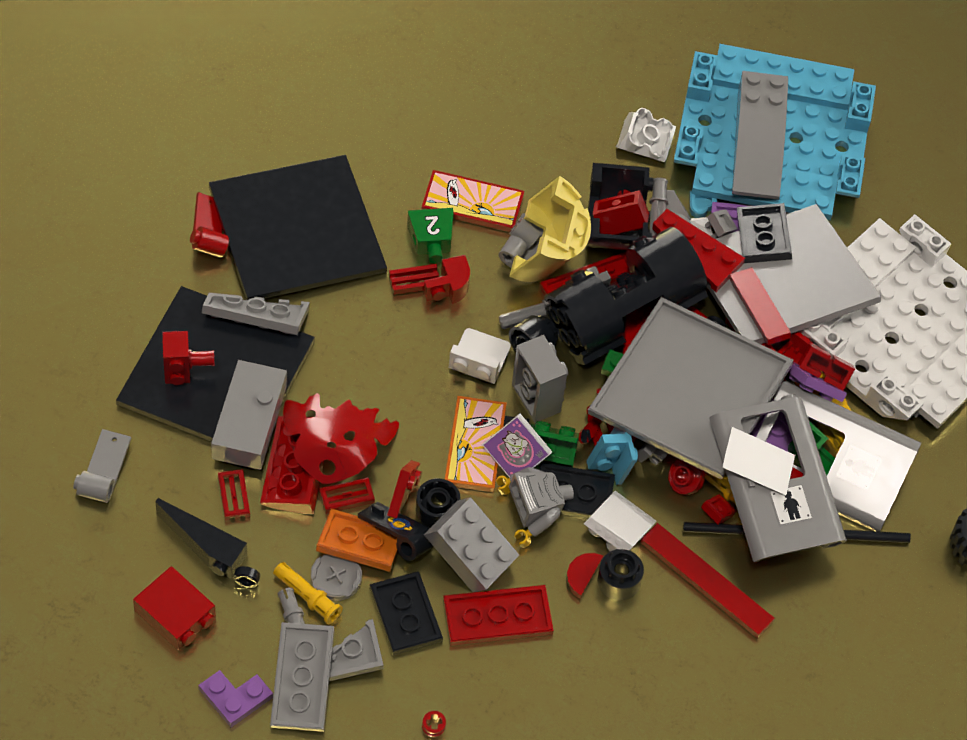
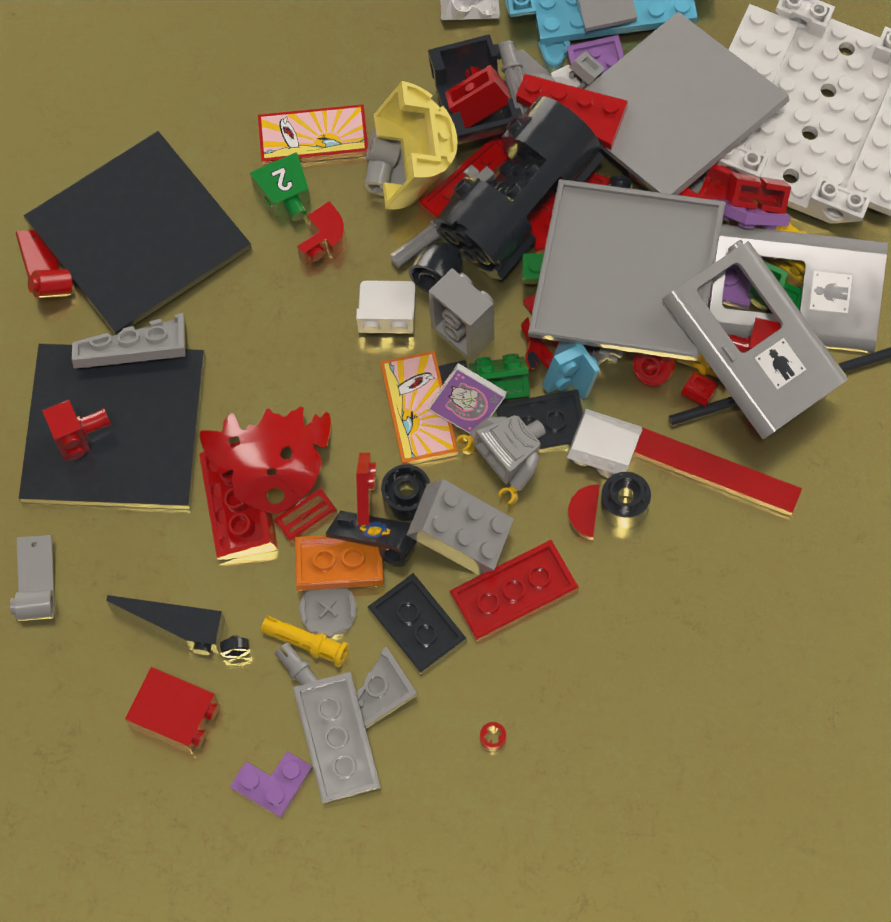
camera: 10 degrees left, 10 degrees up
light grey brick [211,360,287,470] -> none
red tile [218,469,250,521] -> none
red tile [389,264,439,295] -> none
white sticker [723,427,795,495] -> none
tile [730,267,791,345] -> none
tile [737,203,792,263] -> none

